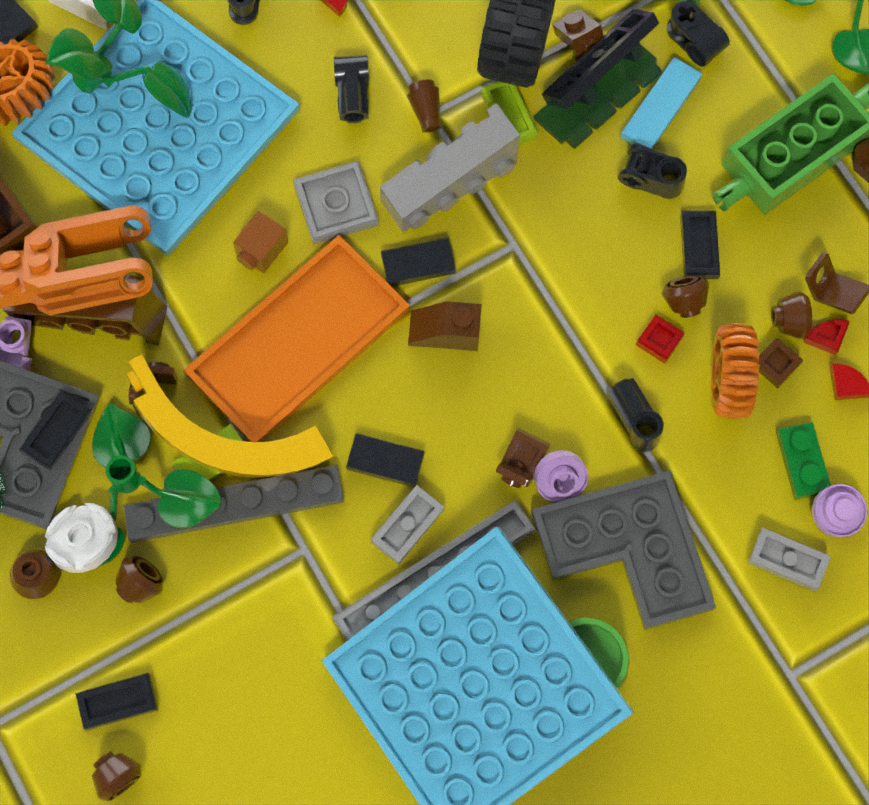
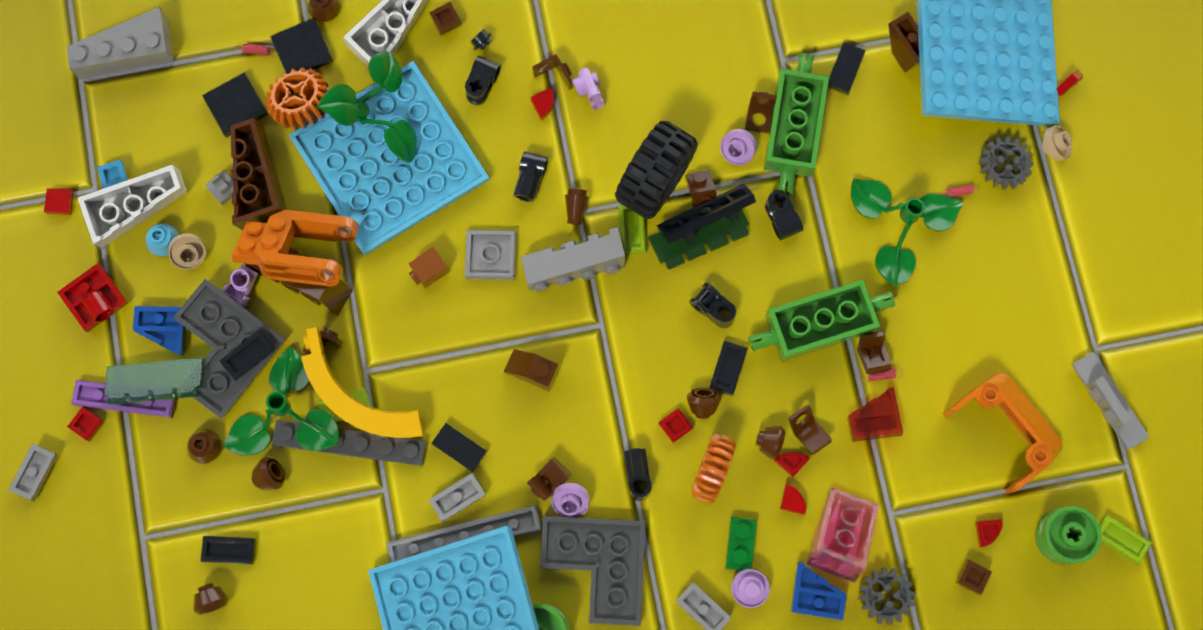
camera: 20 degrees right, 5 degrees up
white tile [45,503,118,573] -> none
orange tile [183,235,410,442] -> none
black tile [381,238,456,287] -> none
medium azure tile [620,57,703,149] -> none
reddish brown plate [759,338,804,388] -> none

